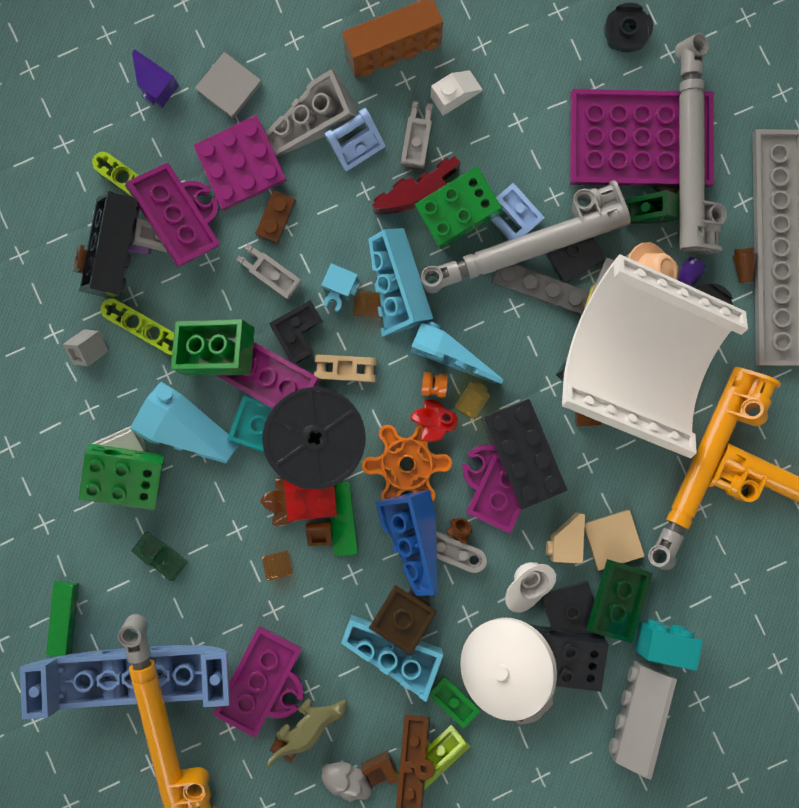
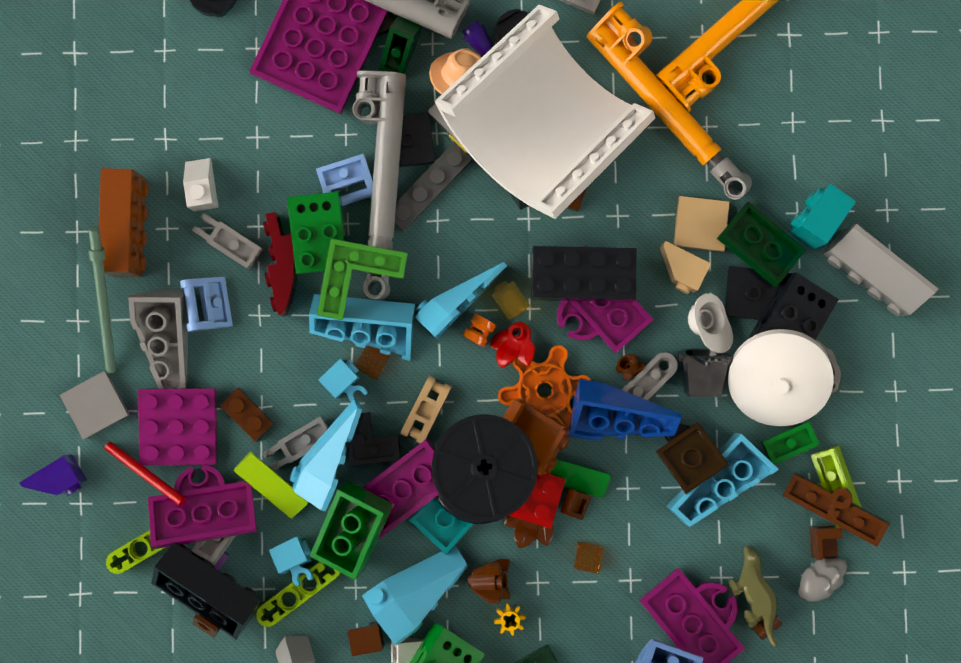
camera: 65 degrees left, 0 degrees up
none -> sand green bar [88,227,116,373]
none -> red bar [104,442,186,506]
none -> lime slope [233,451,309,519]
none -> medium azure brick [269,537,314,586]
none -> medium azure wedge [290,399,362,512]
none -> bright green plate [317,239,408,320]
none -> reddish brown panel [348,621,384,656]
none -> reddish brown brick [468,559,511,604]
none -> yellow gear [494,602,526,636]
none -> dark orange panel [503,398,571,476]
none -> black container [678,348,733,397]

